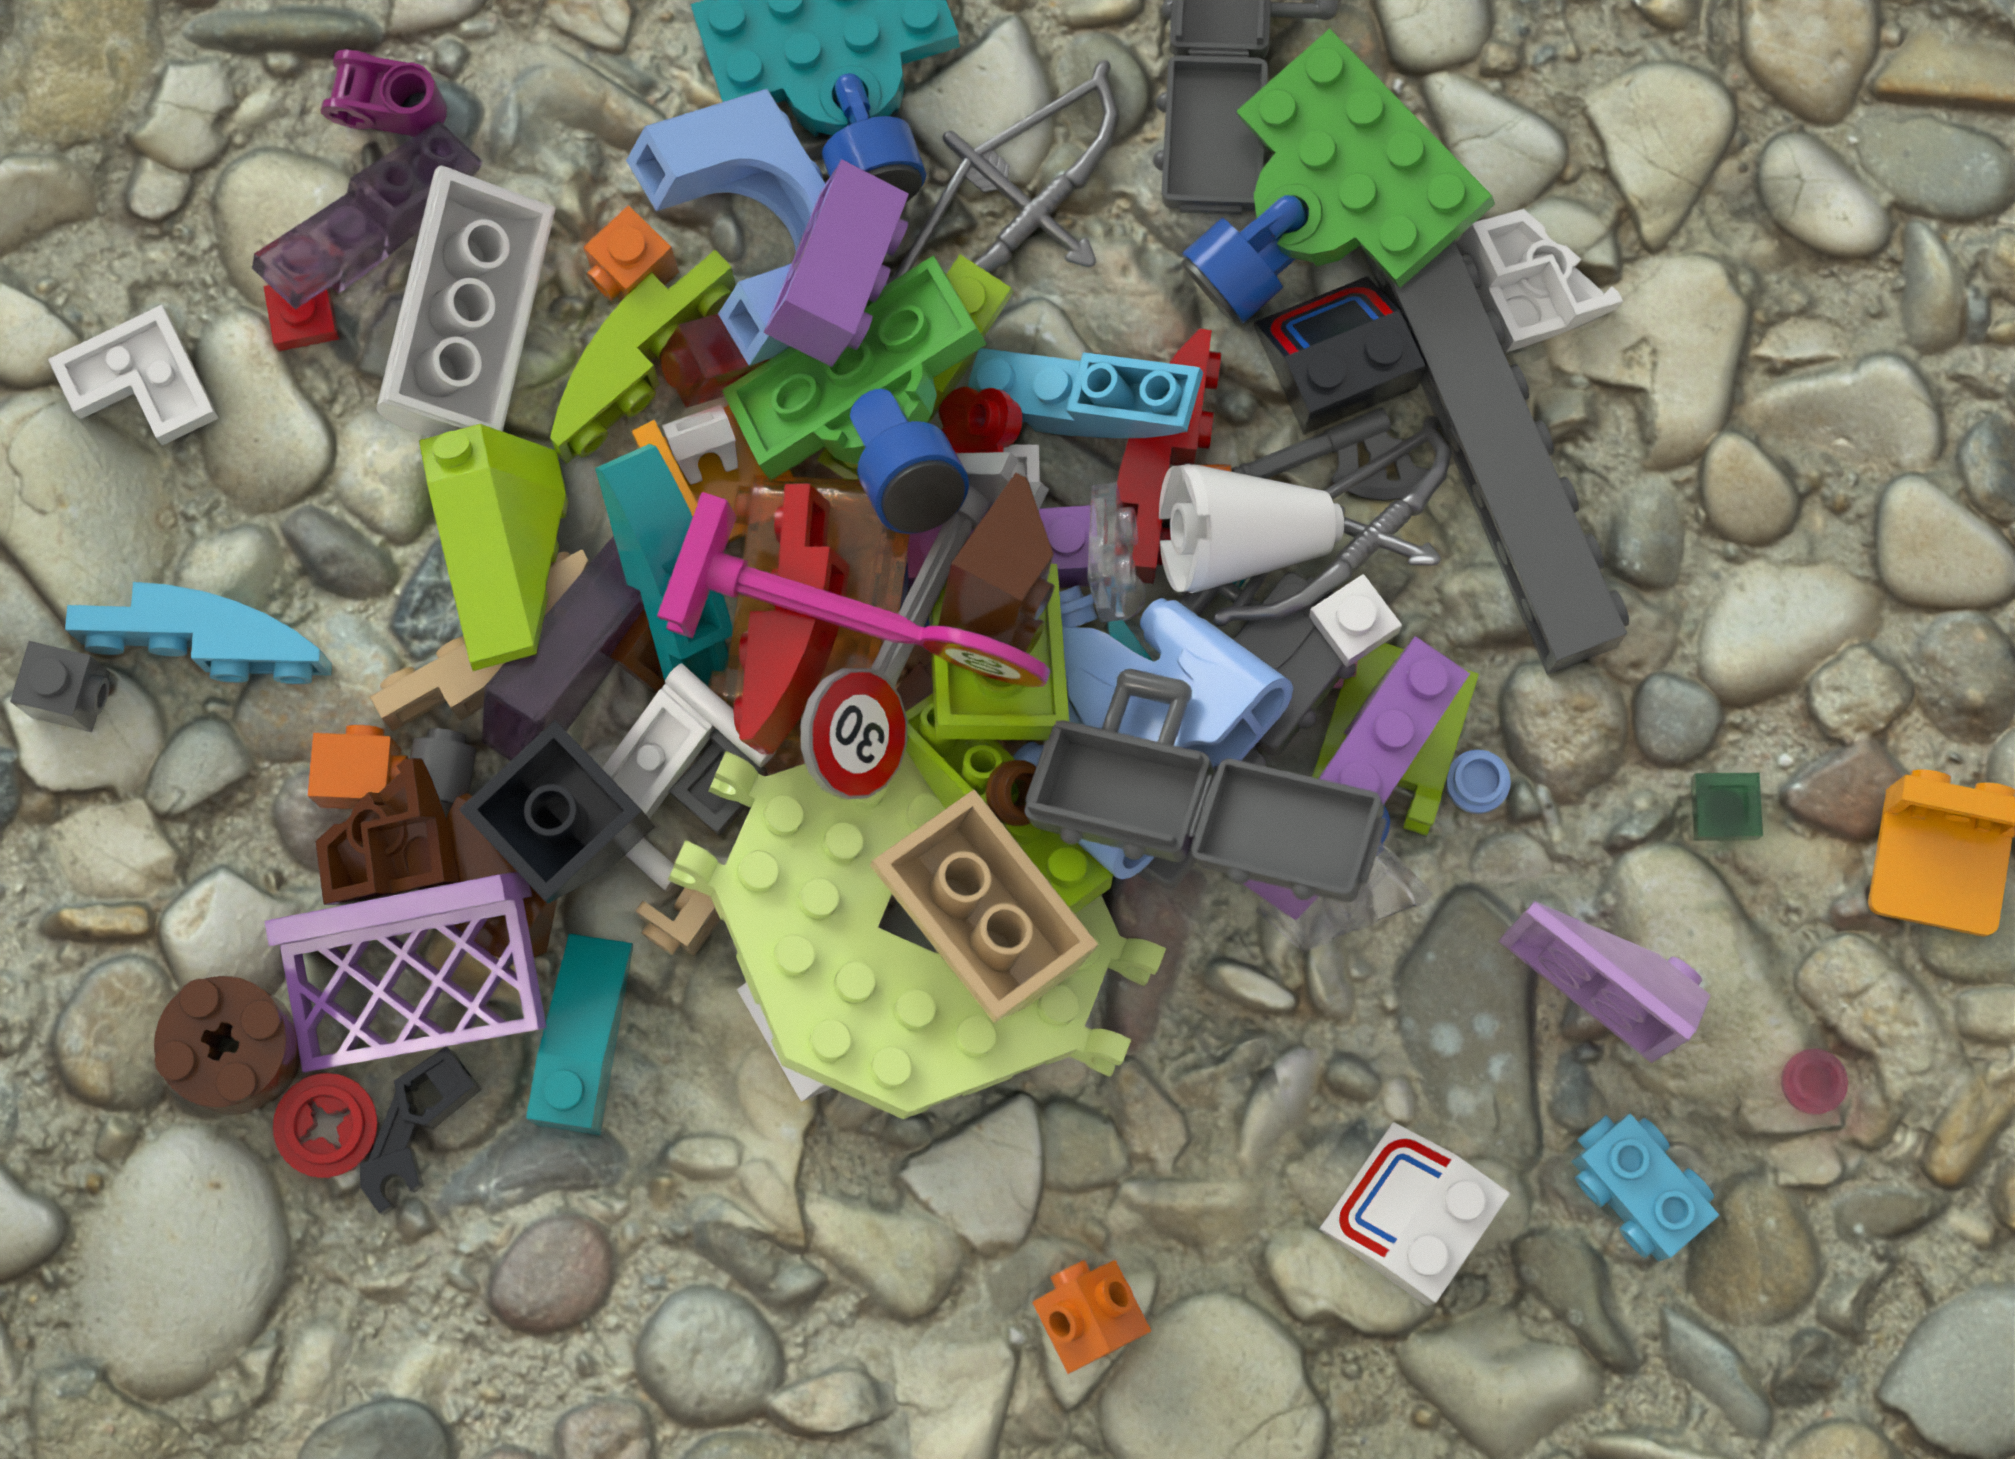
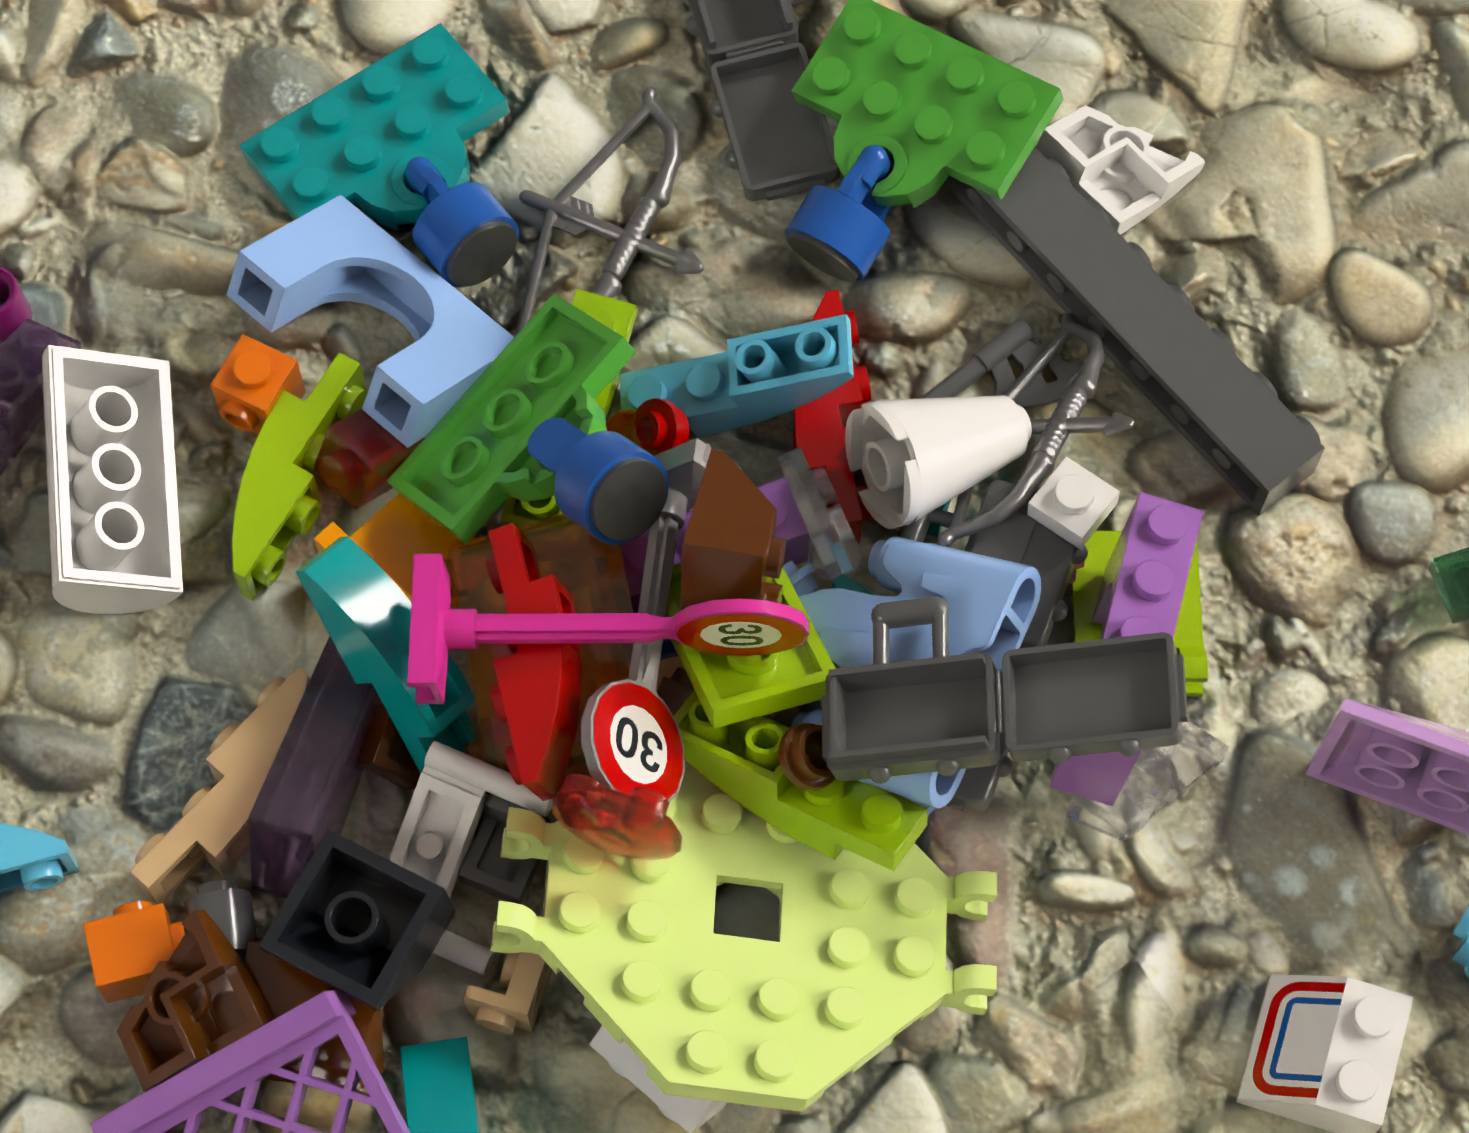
camera: 20 degrees left, 10 degrees down
lime wedge [419,424,569,671] -> none
white tile [662,405,738,485] -> none
medium lavender brick [764,159,909,367] -> none
tan slope [870,789,1099,1023] -> none
black slope [1254,276,1426,435] -> none
light blue plate [1446,749,1511,814] -> none
none -> clear red dish [552,774,682,861]

